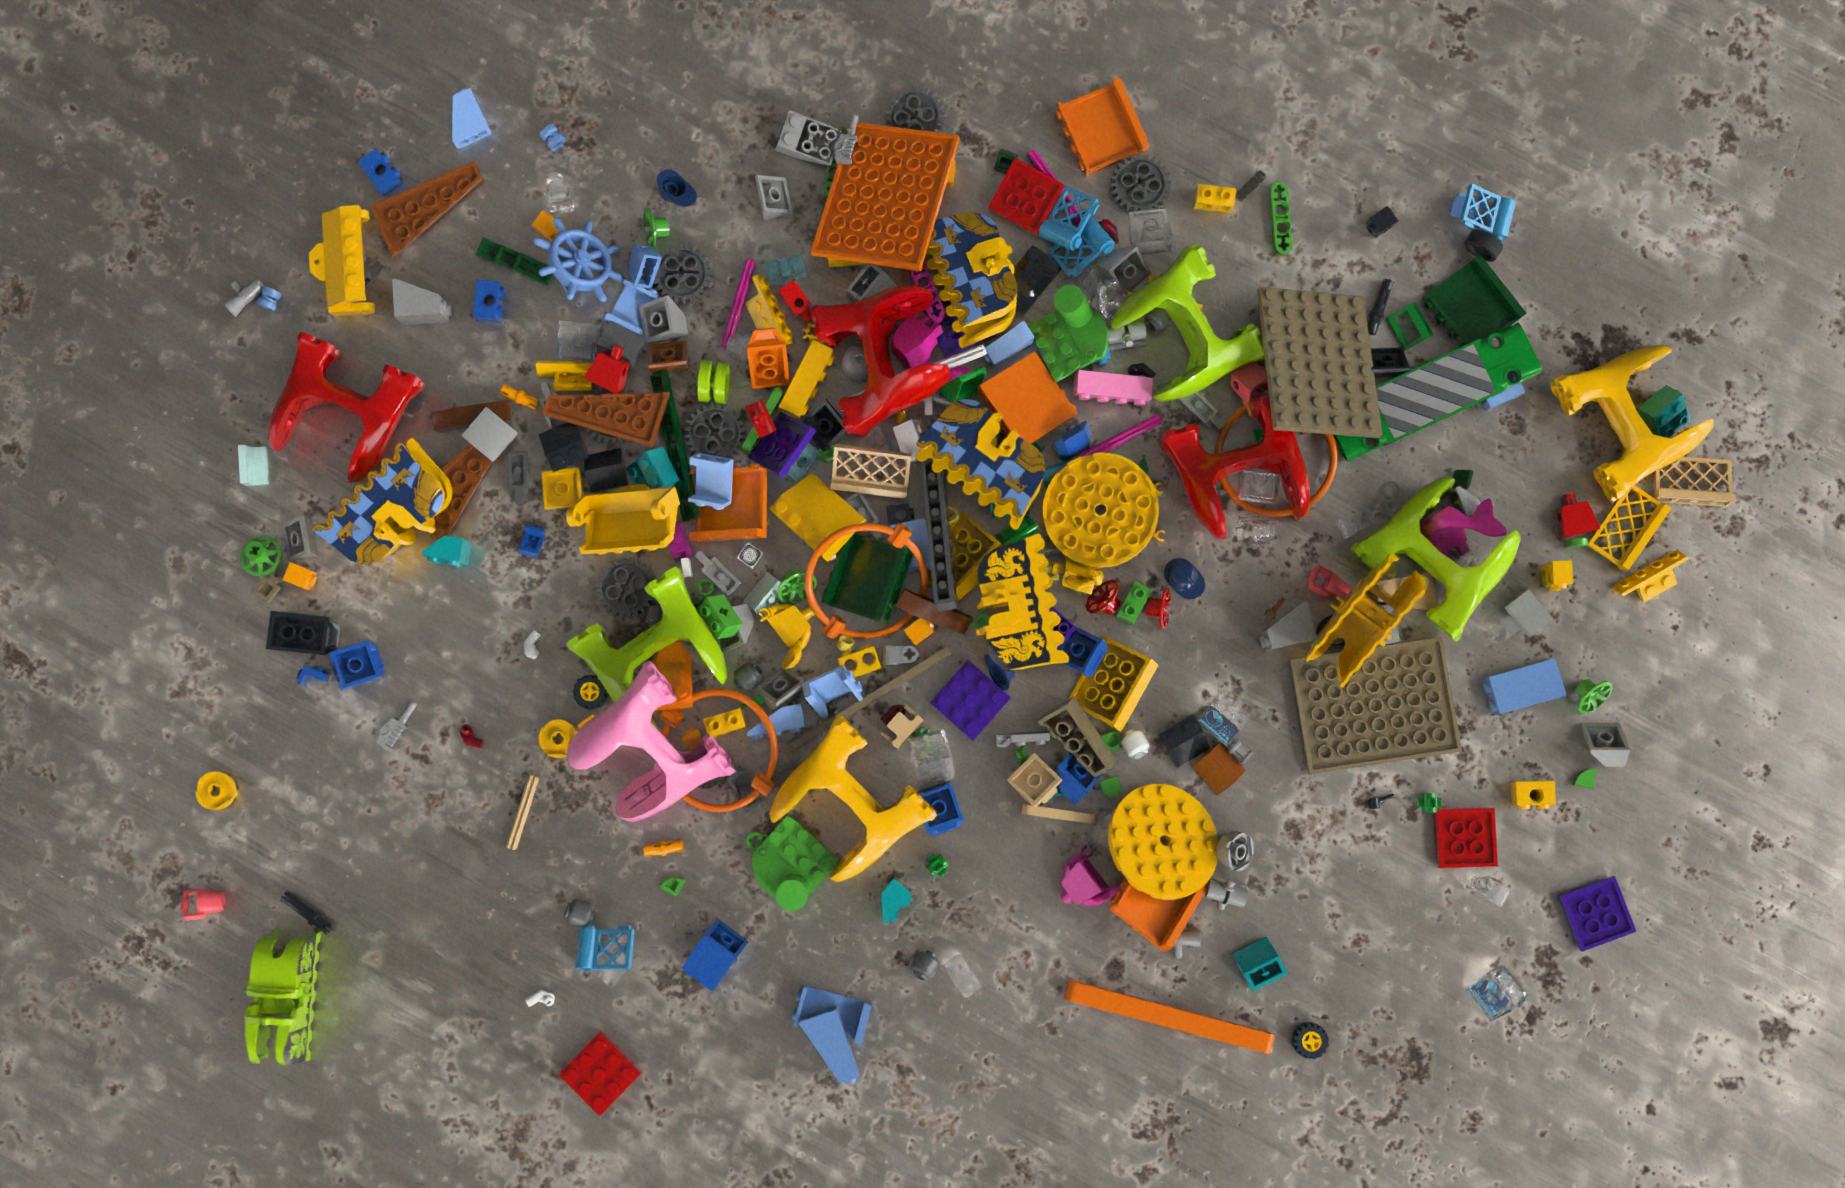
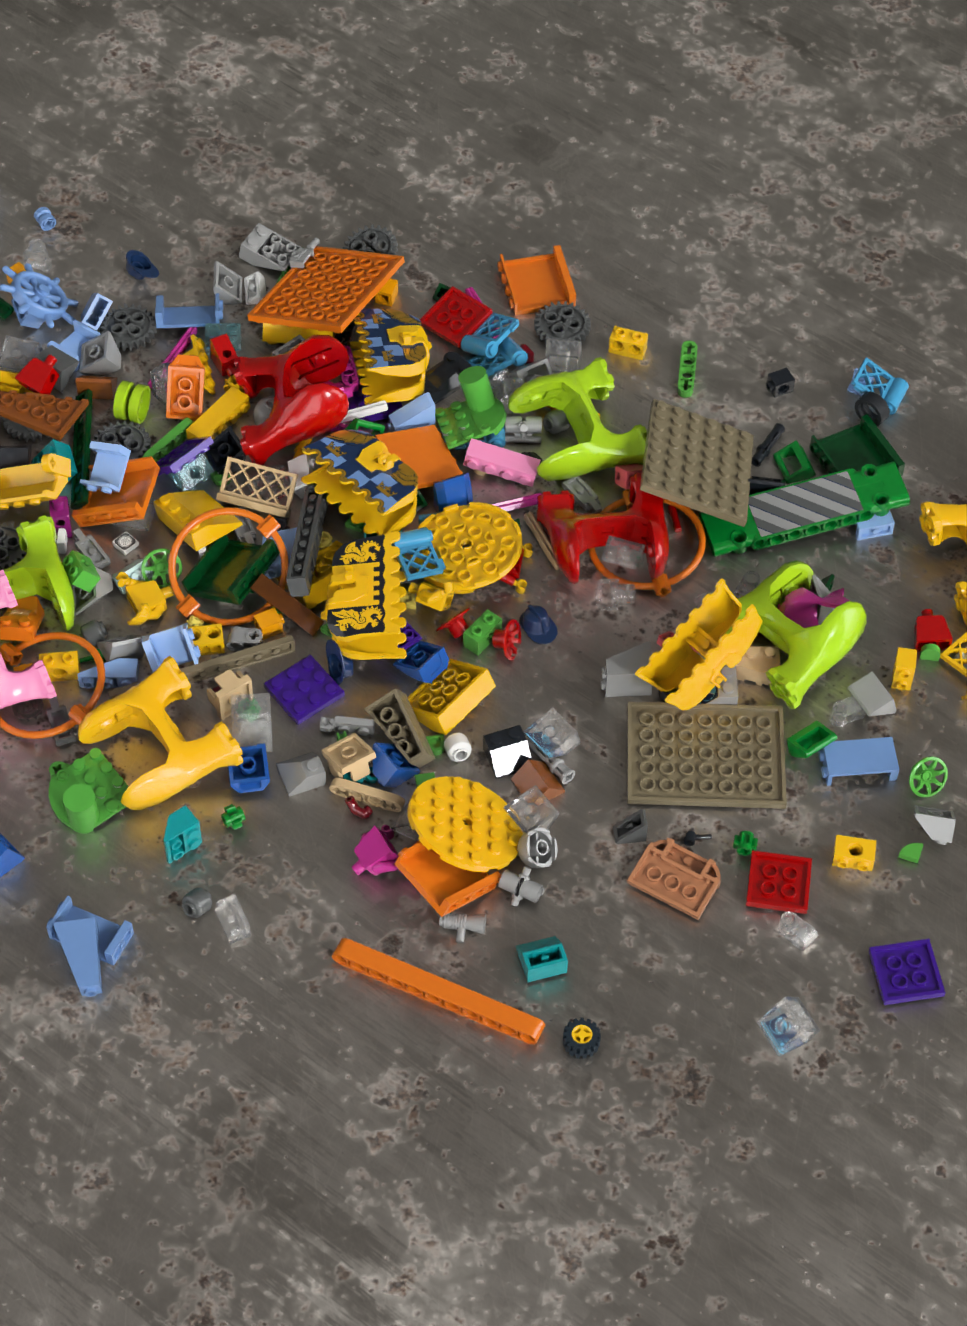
camera: 10 degrees right, 30 degrees down
bright green wheel [643,208,669,248] -> none
red hips [745,399,777,439] -> none
clear smoke axle [1235,170,1266,202] -> none
none -> medium blue panel [155,293,223,328]
none -> white slope [244,271,266,305]
none -> light grey slope [276,752,326,796]
none -> dark red arm [345,796,373,819]
none -> dark azure piece [391,527,446,581]
none -> clear slope [503,785,559,833]
none -> tan axle [524,511,559,570]
none -> dark grey slope [613,809,648,844]
none -> nougat plate [627,838,721,920]
none -> green tile [787,720,837,758]

